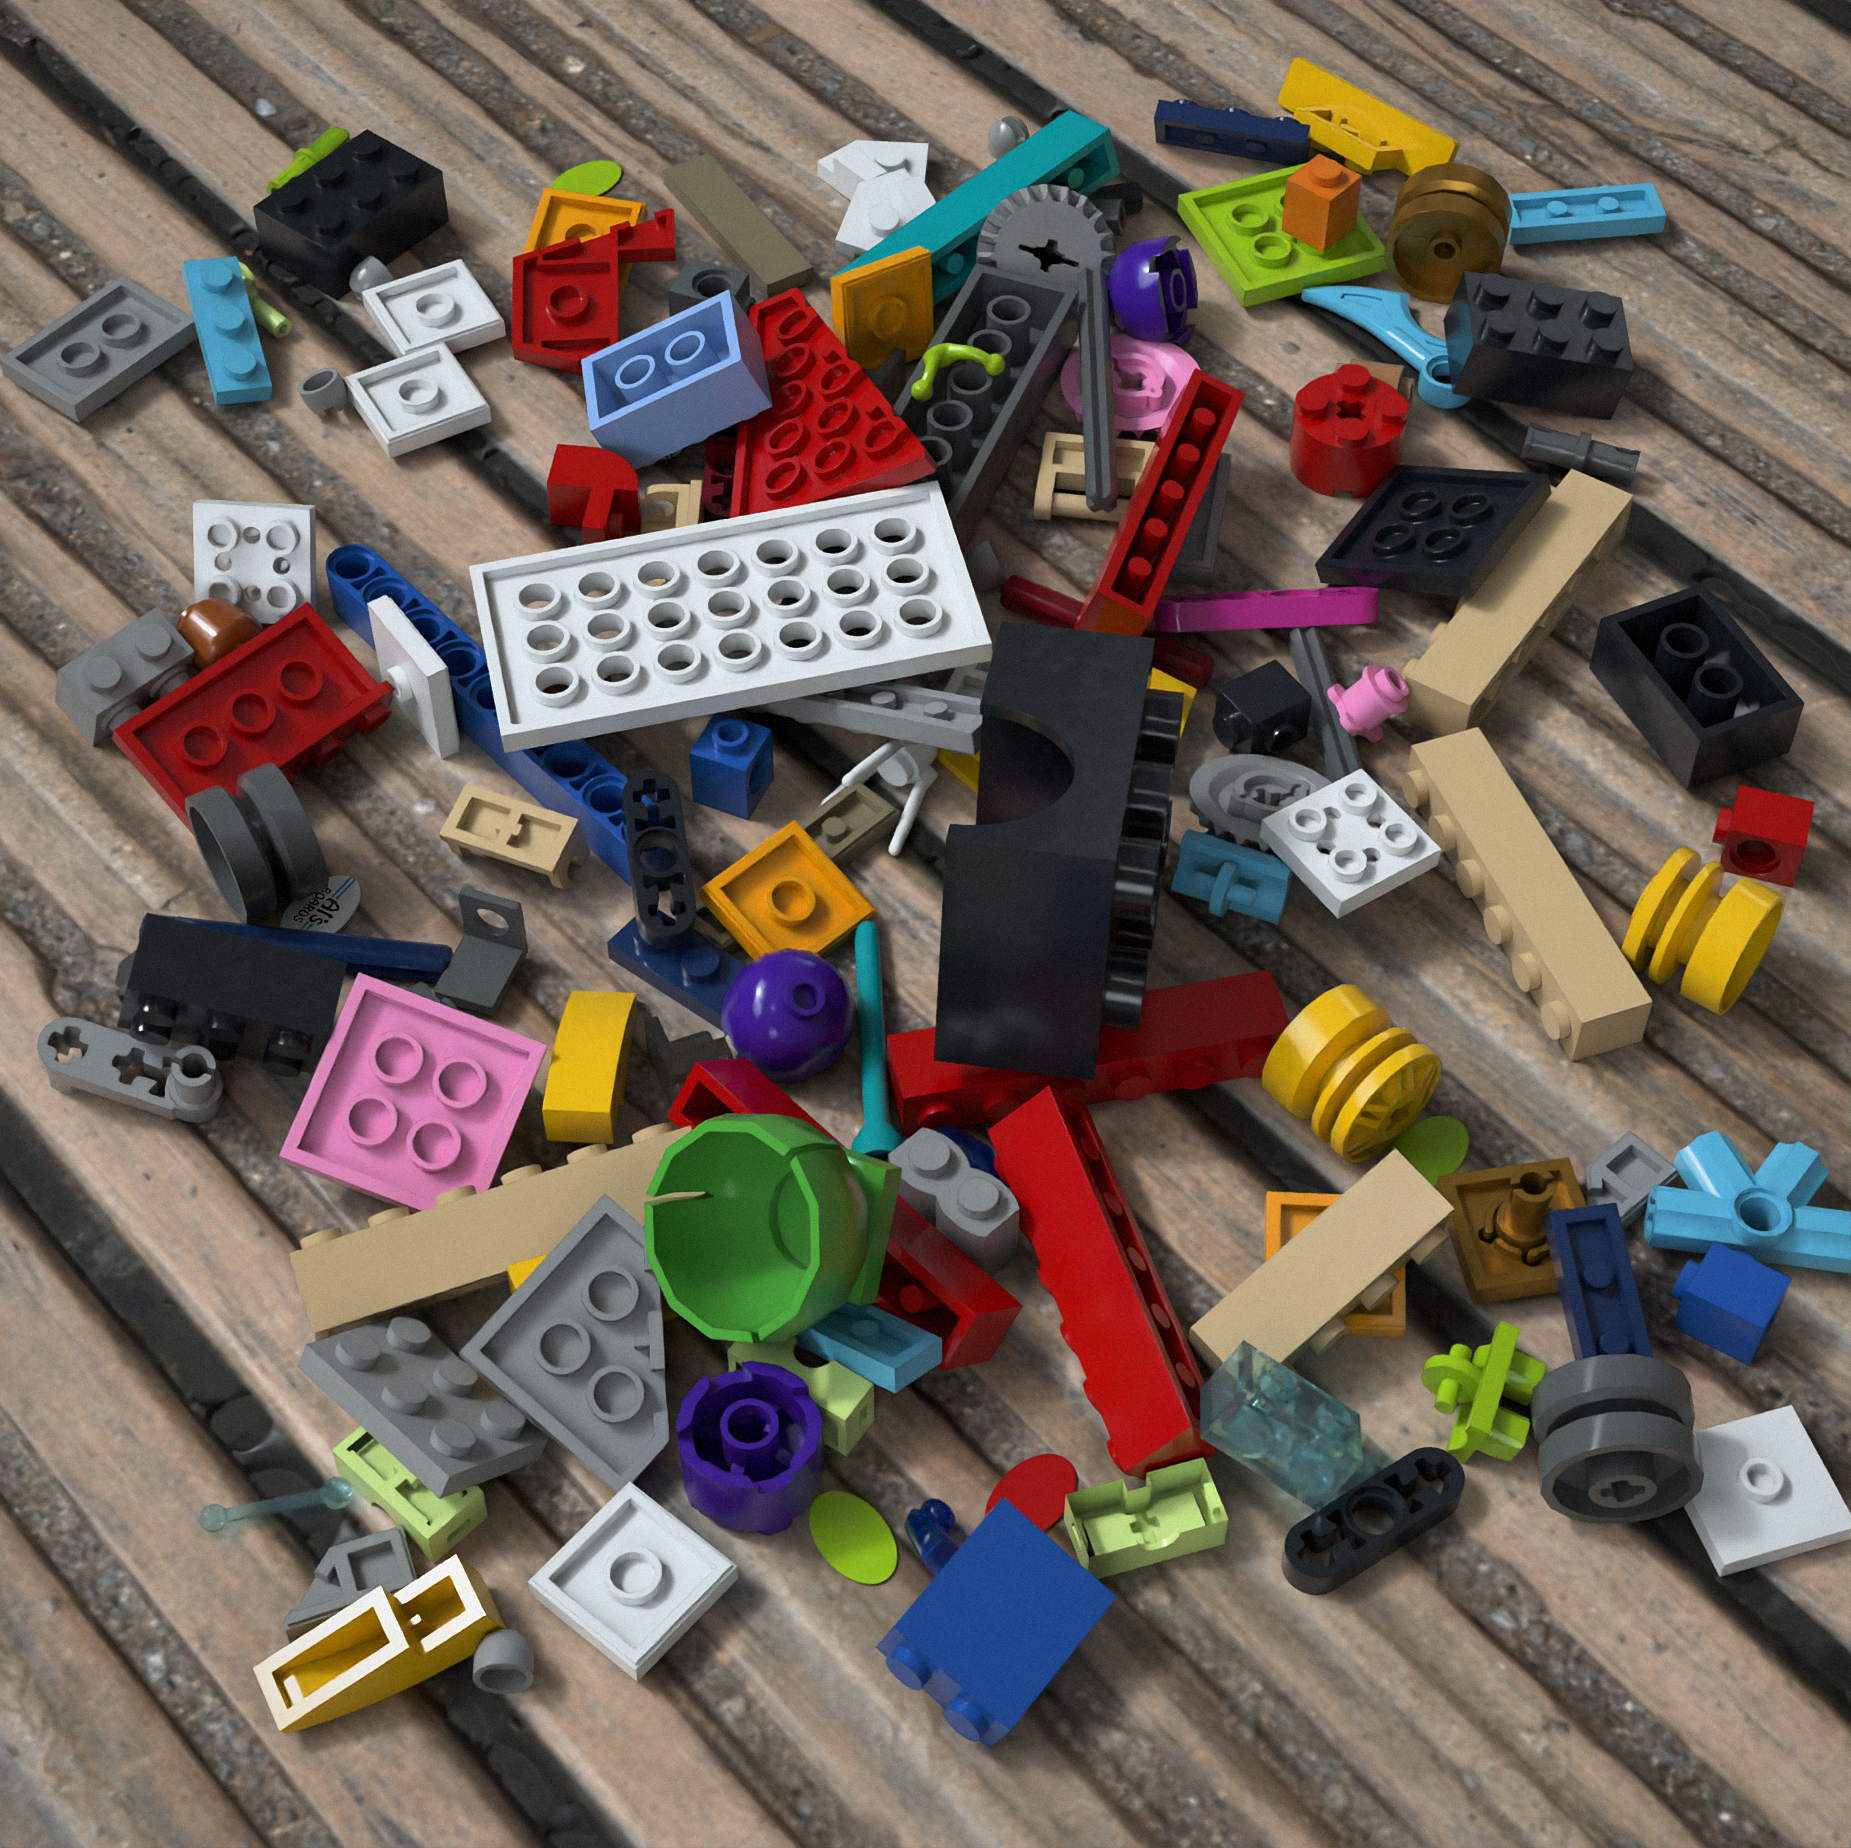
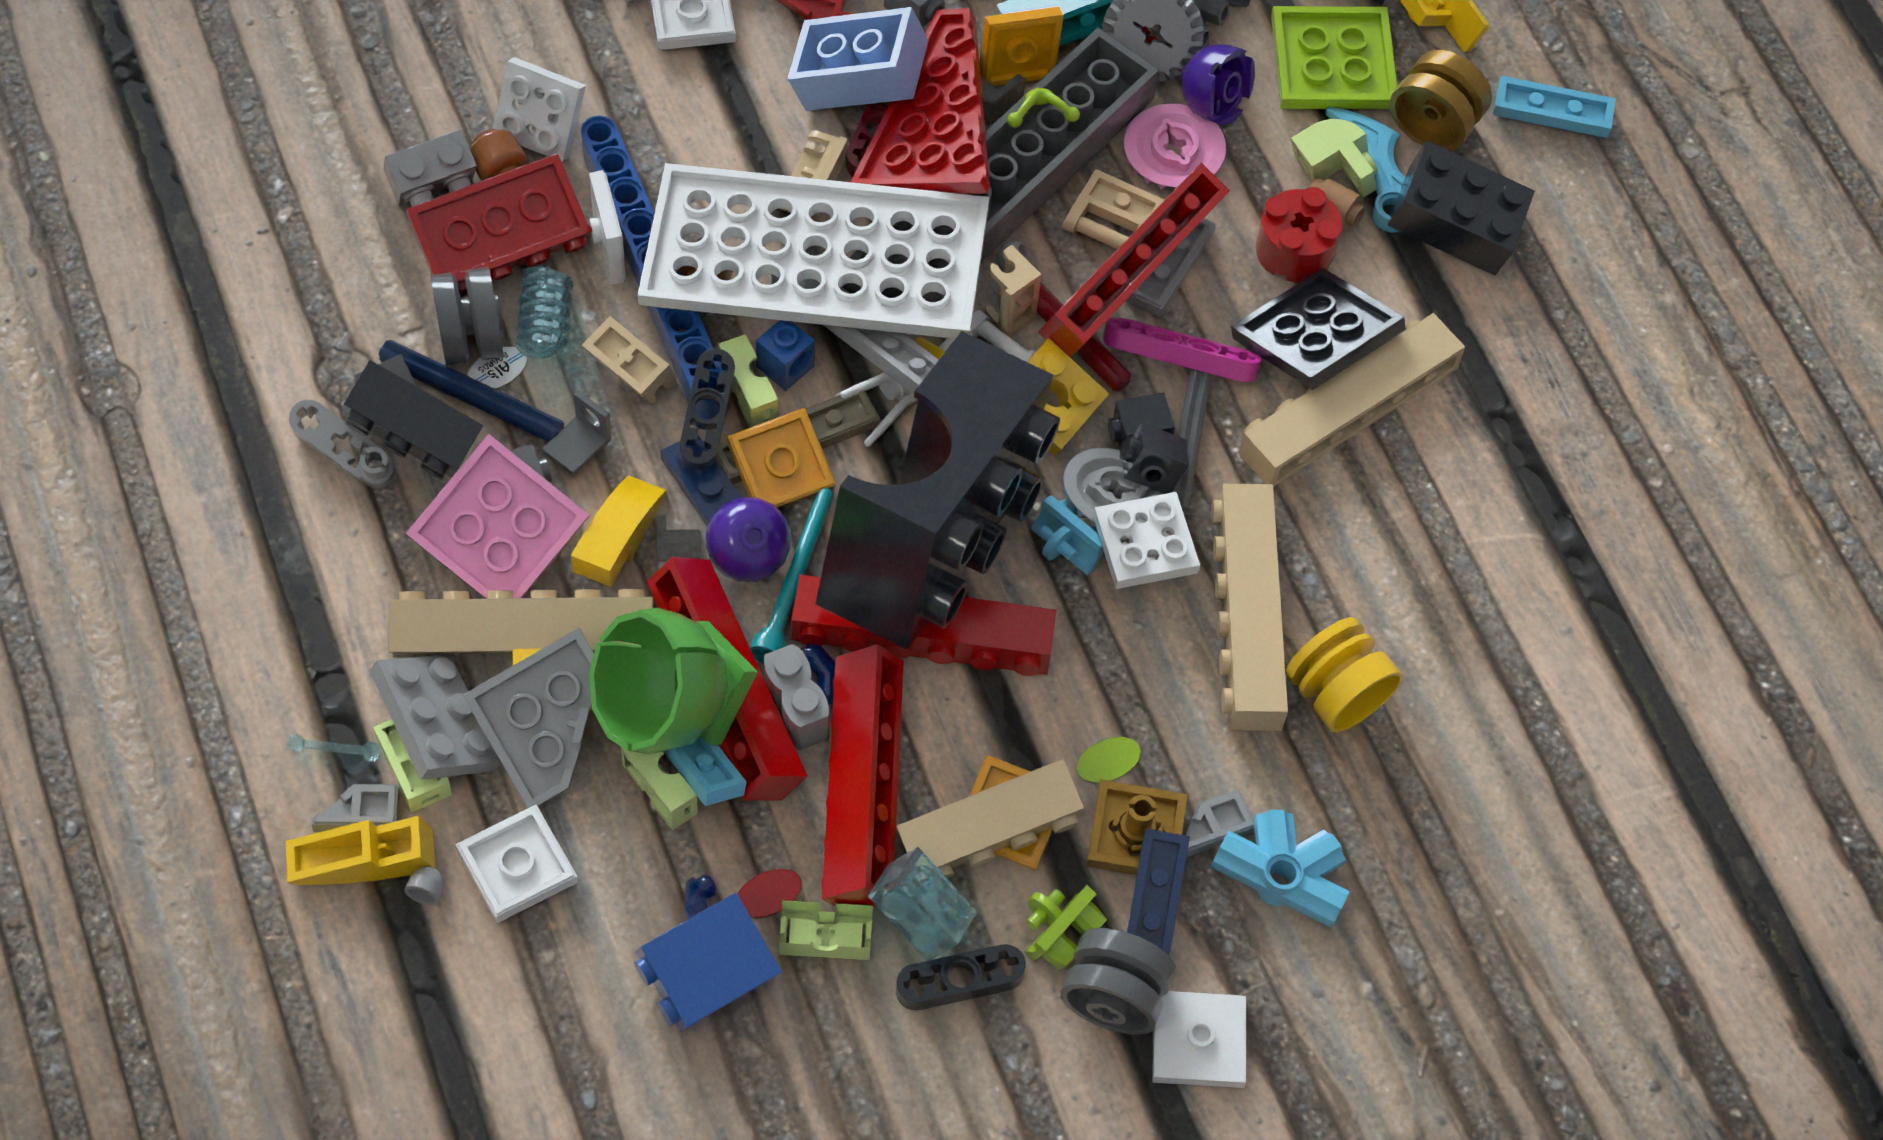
camera: 15 degrees right, 10 degrees up
red brick [547,444,641,545] -> none
dark purple brick [676,1361,825,1536] -> none
lime sticker [809,1490,897,1585] -> none
dark grey axle [1077,268,1118,513] -> none
yellow wheel [1261,984,1442,1164] -> none
orange brick [1281,154,1362,253] -> none
bright pink brick [1327,663,1409,743] -> none
dark grey pin [1520,422,1641,486] -> none
black brick [1589,583,1805,790] -> none
blue brick [1671,1241,1792,1366] -> none
red brick [1712,784,1815,888] -> none
none -> clear light blue piece [515,266,574,359]
none -> yellowish green piece [719,334,778,428]
none -> tan hinge [986,245,1042,337]
none -> black brick [1120,422,1189,494]
none -> yellowish green brick [1291,119,1378,197]

